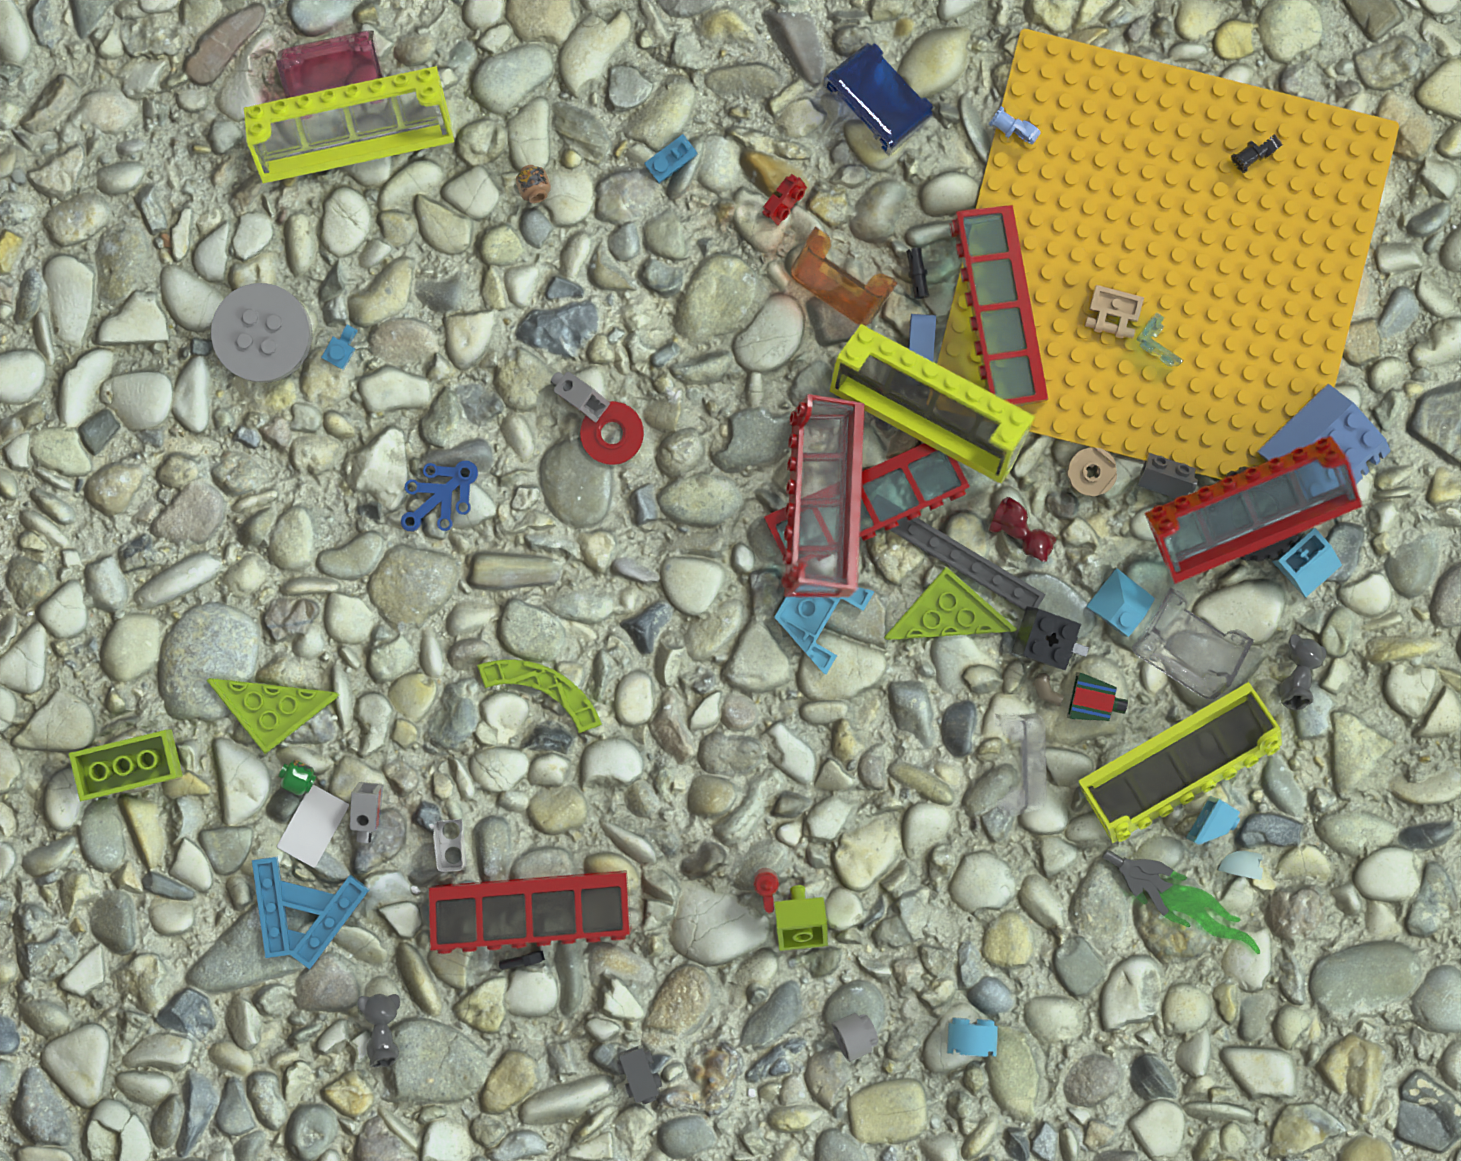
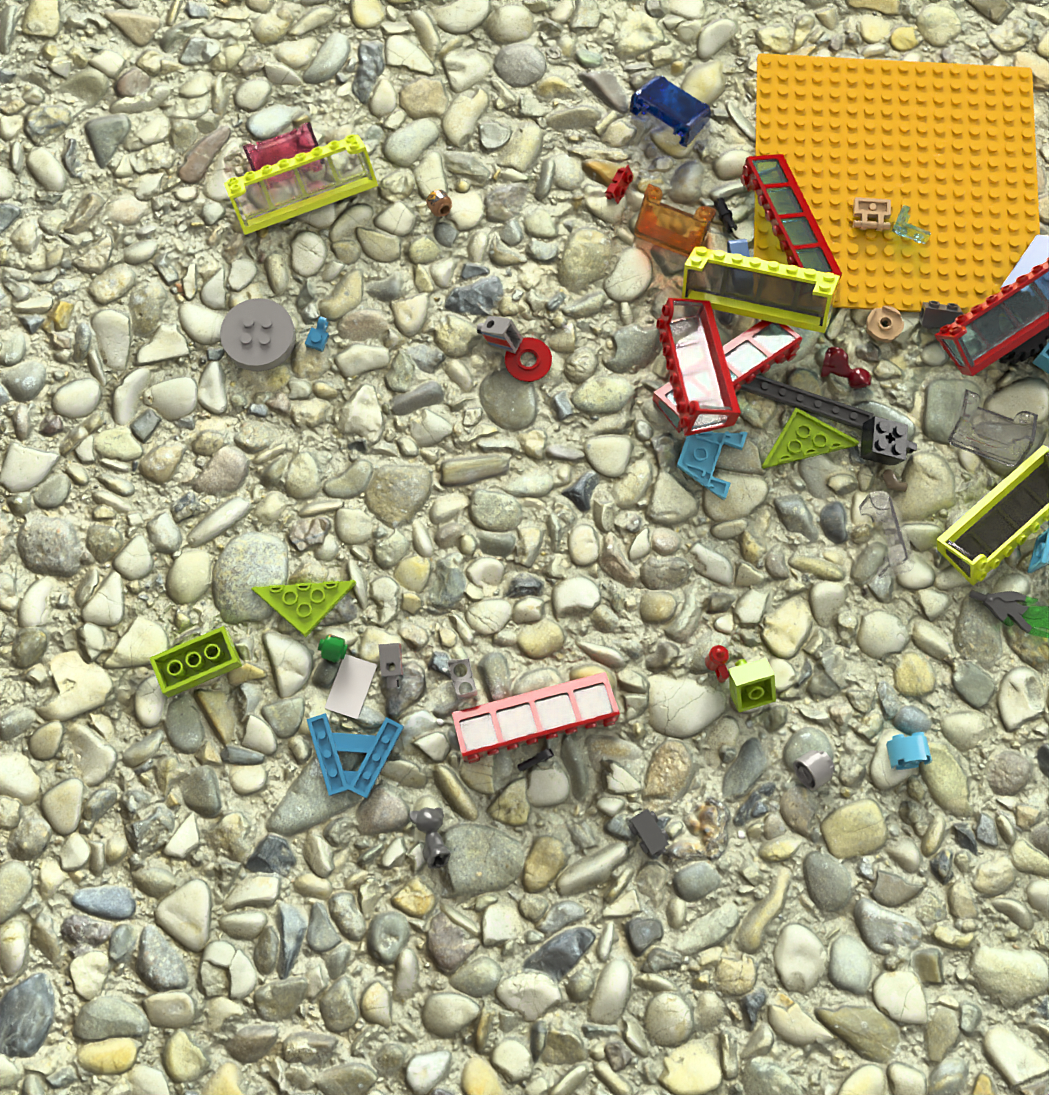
camera: 10 degrees left, 15 degrees down
blue plant [401,461,478,532] -> none
lime tile [477,659,603,733] -> none
dark azure plate [644,134,698,184] -> none
light blue connector [989,106,1041,145] -> none
torso [1067,672,1128,721] -> none
medium azure slope [1086,568,1155,637] -> none
black connector [1231,134,1283,173] -> none

